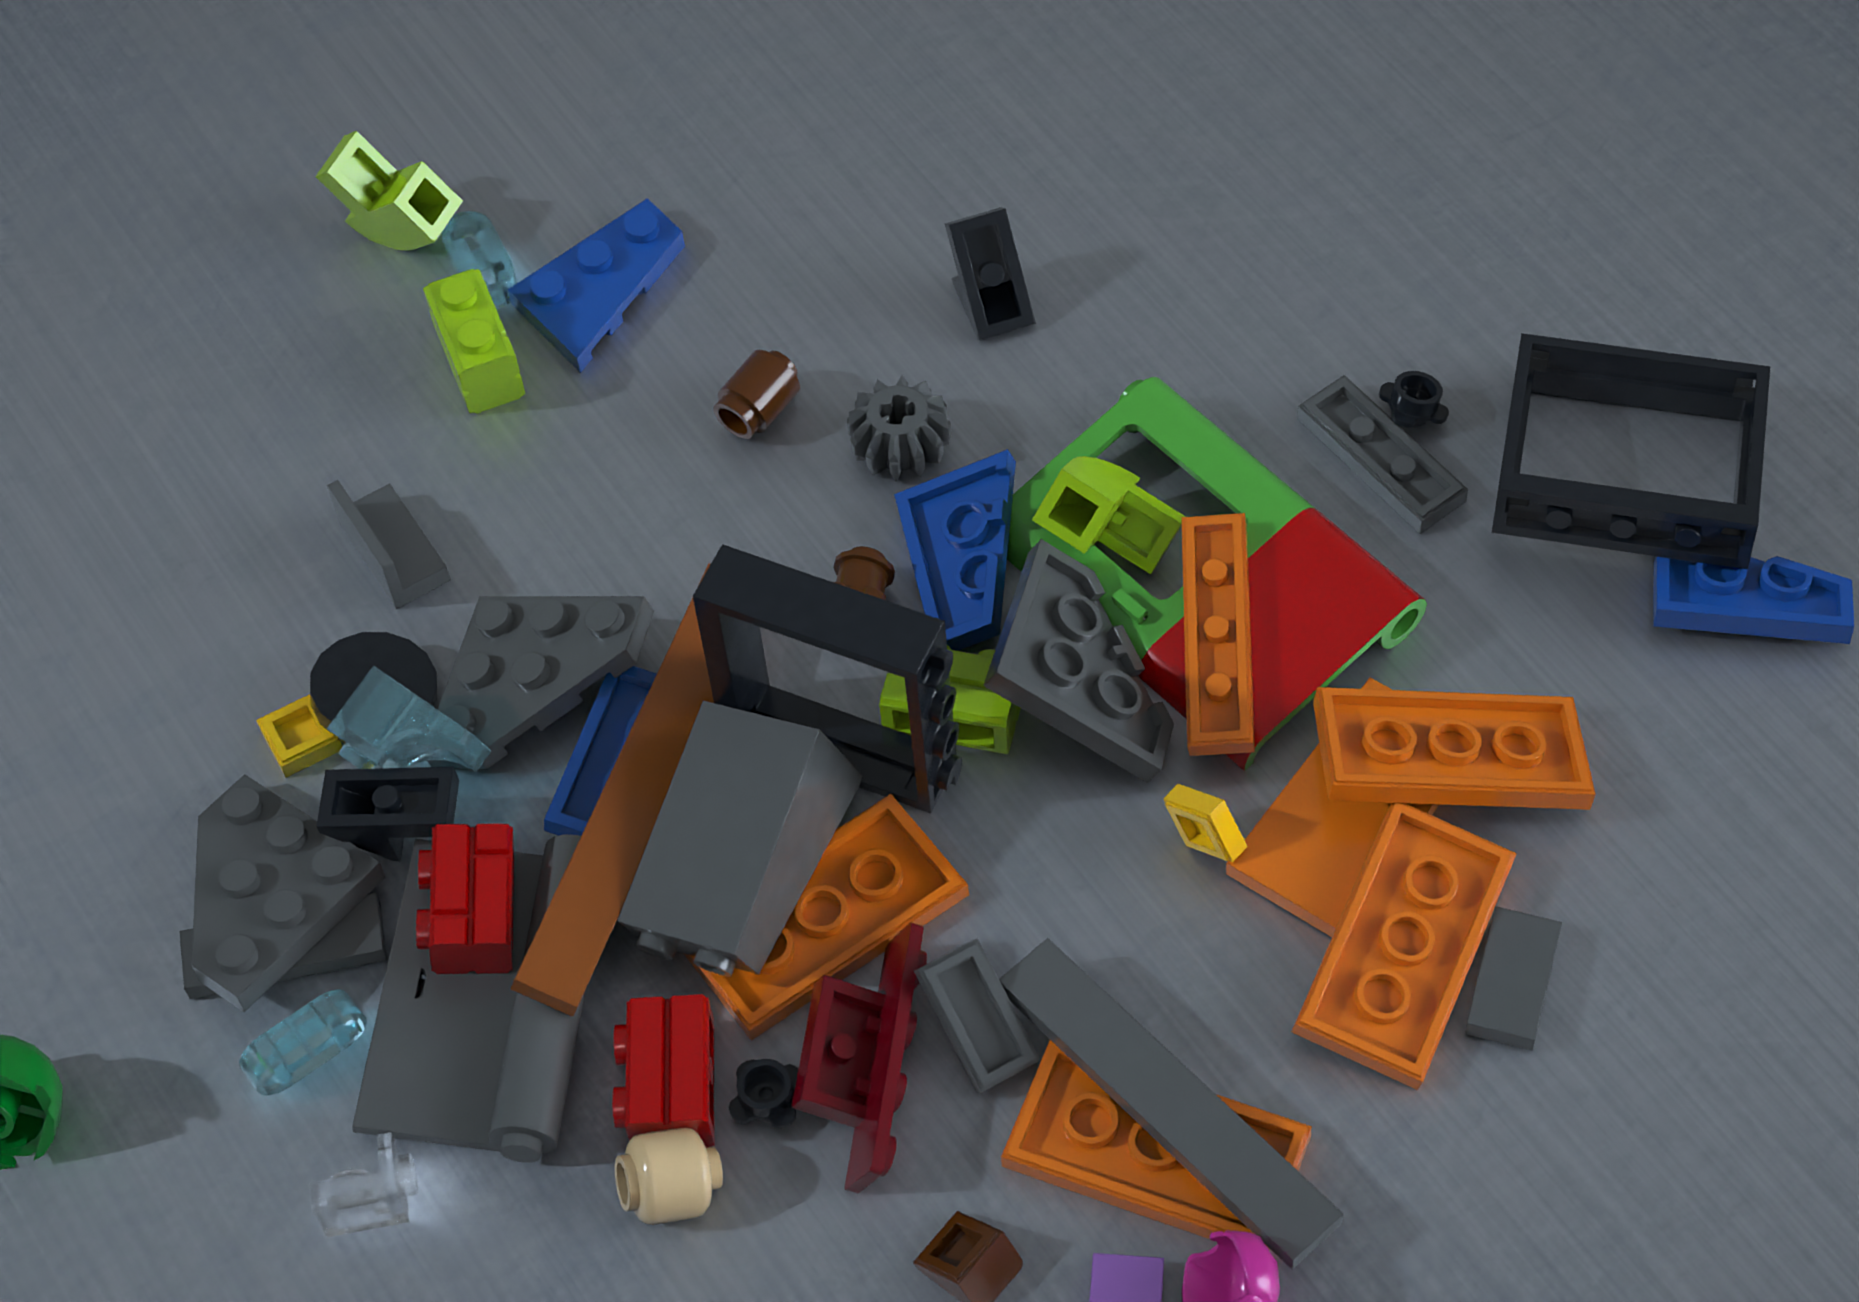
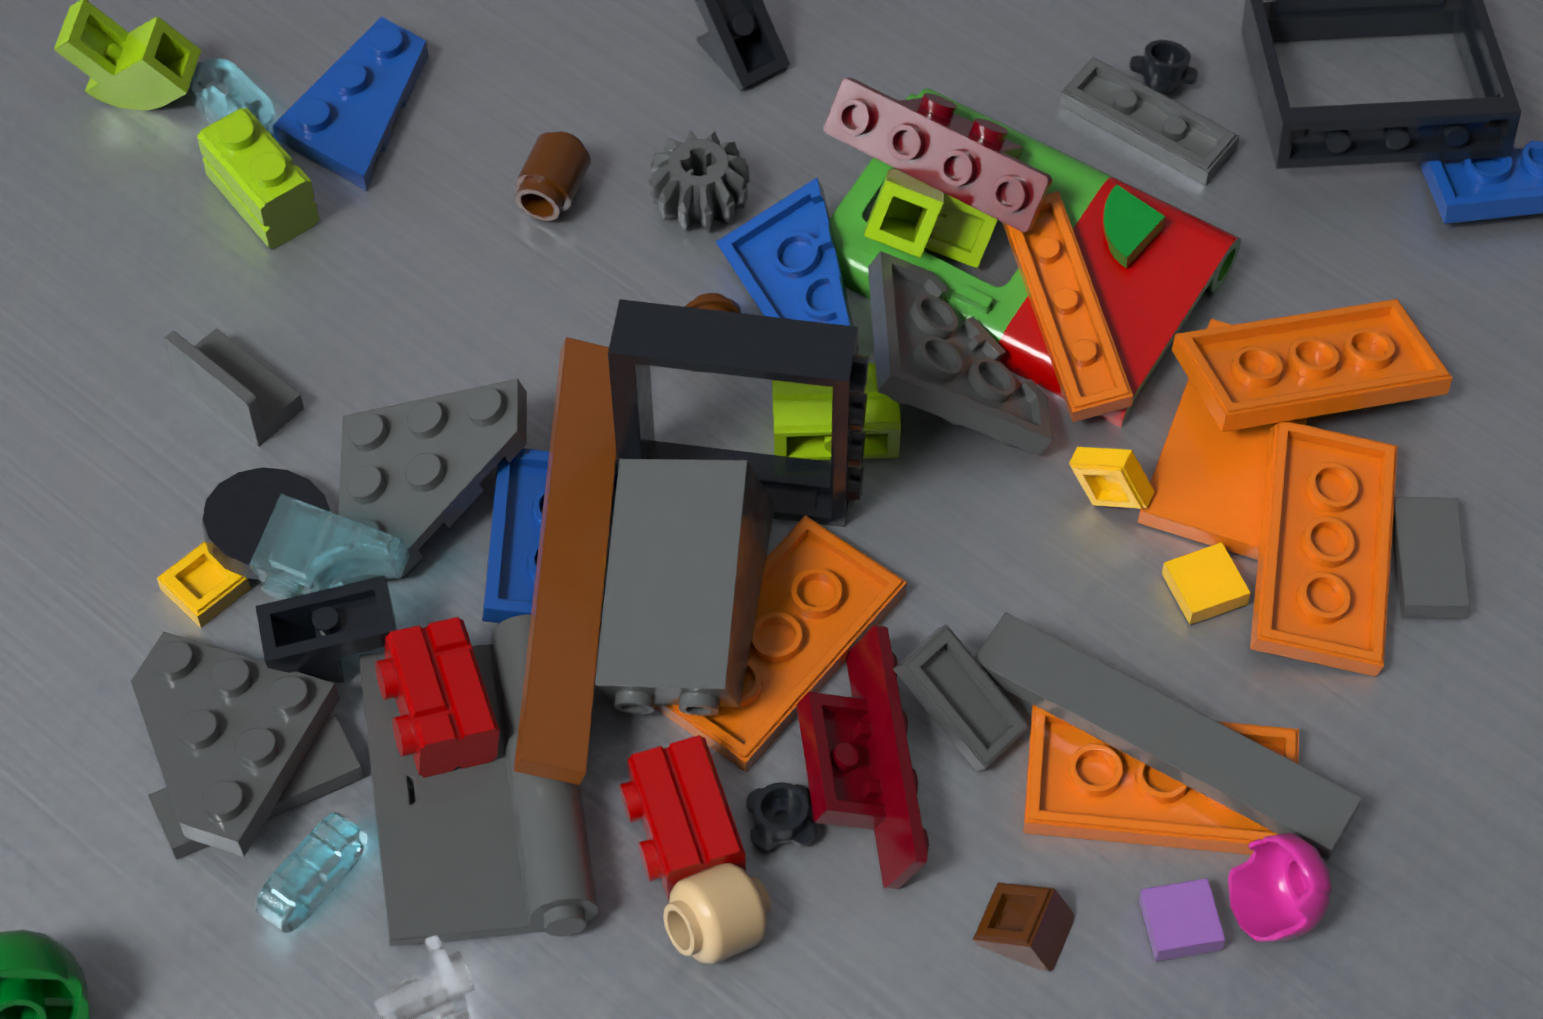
camera: 20 degrees left, 0 degrees up
none -> bracket [824,78,1052,232]
none -> green tile [1103,184,1165,269]
none -> yellow tile [1162,542,1251,625]

